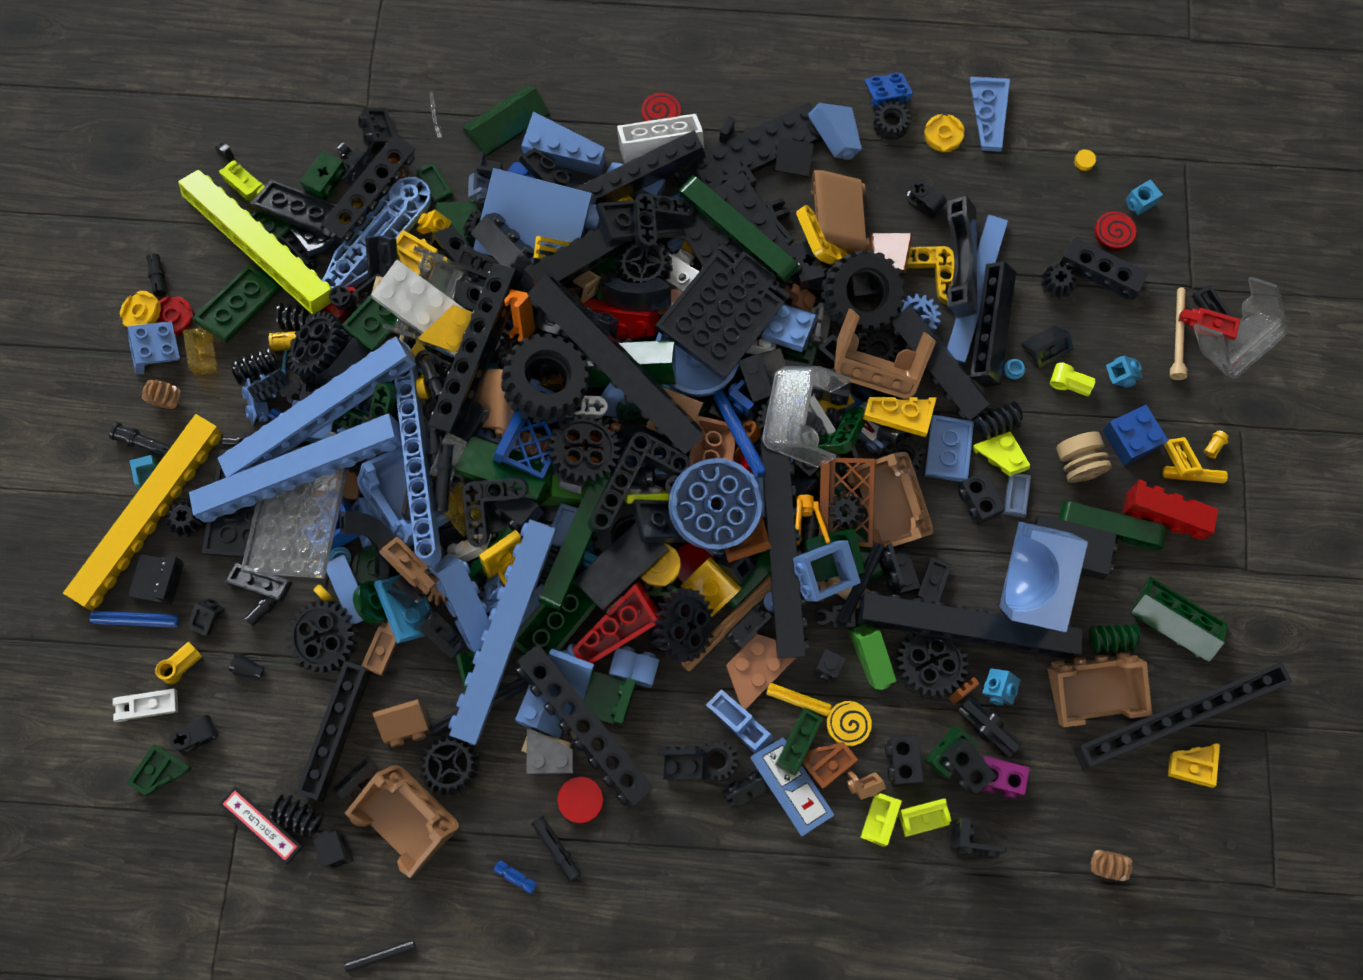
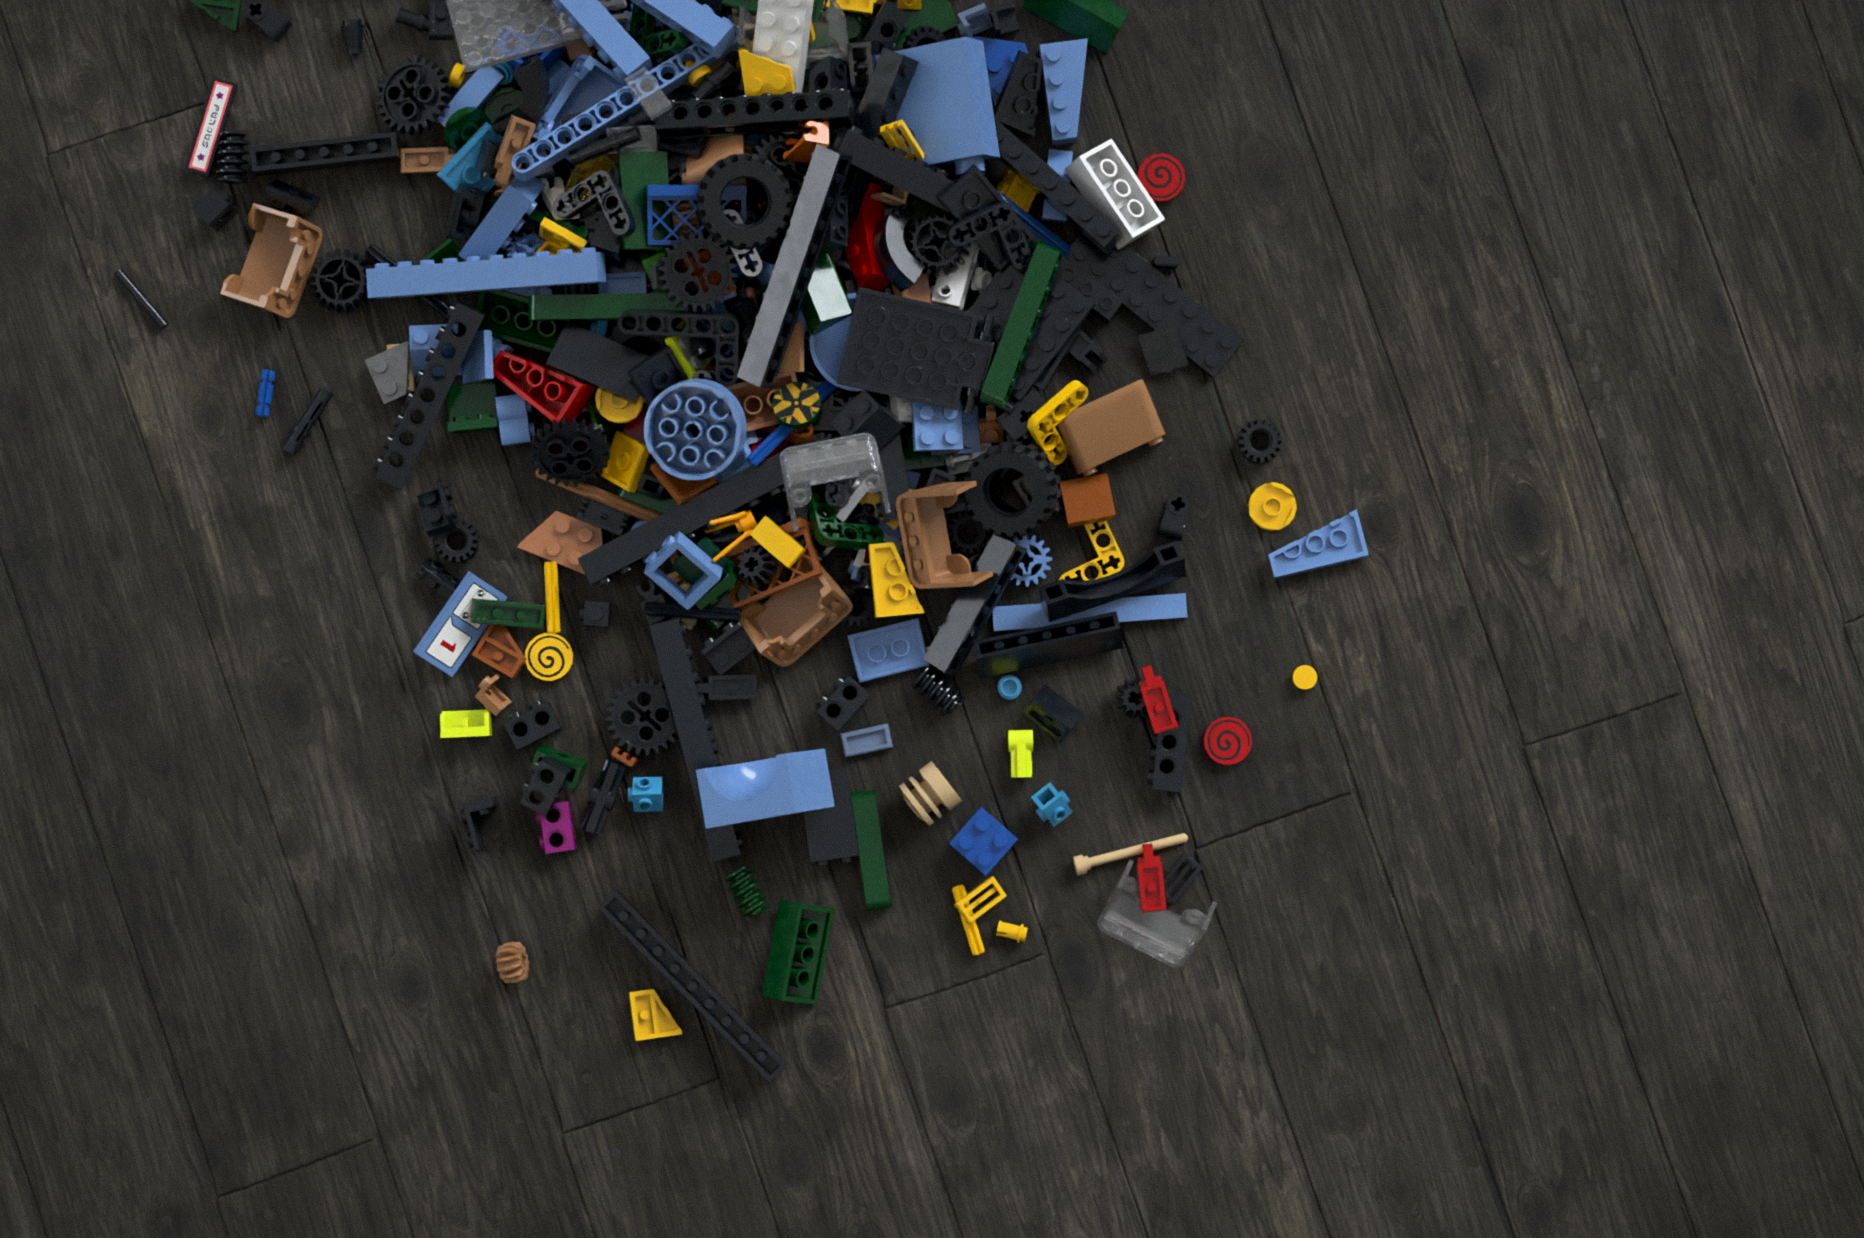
camera: 65 degrees right, 15 degrees up
medium nougat slope [373,699,432,747] -> none
red tile [557,777,603,824] -> none
medium blue slope [706,689,774,753] -> none
blue bracket [728,379,754,417] -> none
medium blue slope [809,103,862,160] -> none
bright green slope [848,625,896,690] -> none
blue hinge [864,73,913,108] -> none
neon yellow hinge [898,798,951,837] -> none
neon yellow wing [973,431,1030,476] -> none
medium nougat windscreen [1047,652,1152,727] -> none
red wedge [1122,480,1218,540] -> none
dark azure brick [1125,179,1163,216] -> none
none -> clear tile [624,67,672,120]
none -> yellow slope [750,516,805,568]
none -> tile [772,382,822,429]
none -> red hinge [1139,665,1178,735]

